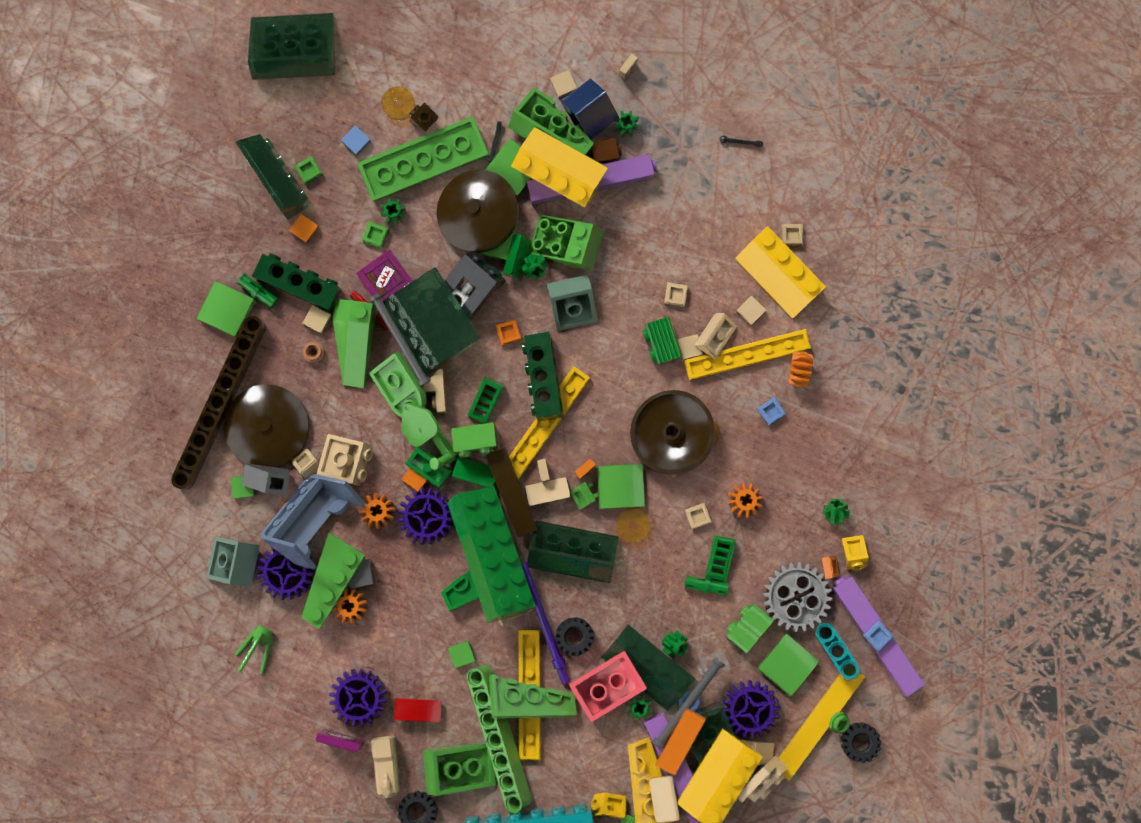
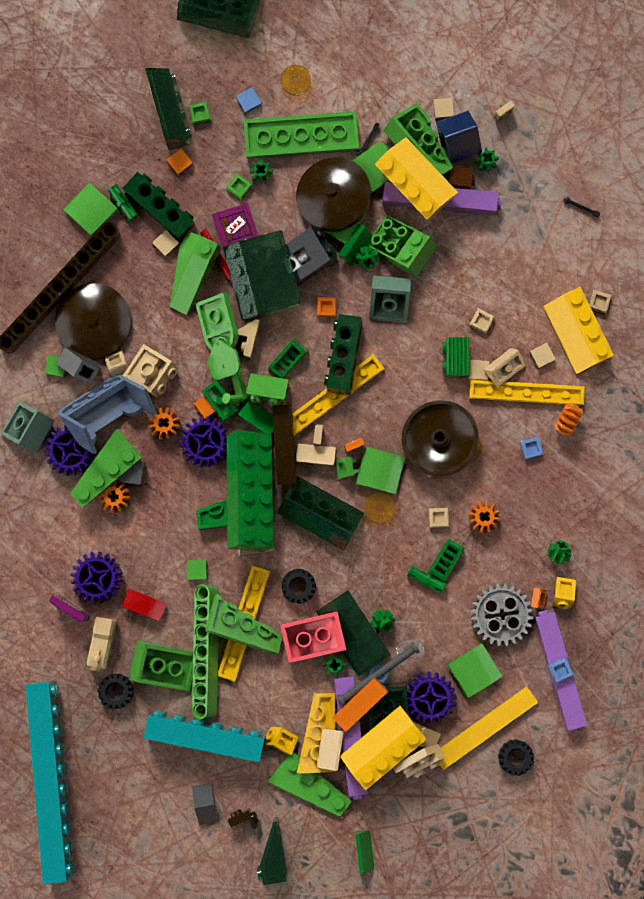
camera: 20 degrees right, 0 degrees up
bright green plant [235,625,274,675] -> none
nougat plate [303,342,324,363] -> none
dark grey bar [369,293,431,387] -> none
dark brown bracket [409,102,439,132] -> none
dark purple bar [521,562,570,685] -> none
bright green brick [725,604,774,653] -> none
teal beam [816,623,859,680] -> none
bright green plate [829,712,850,733] -> none

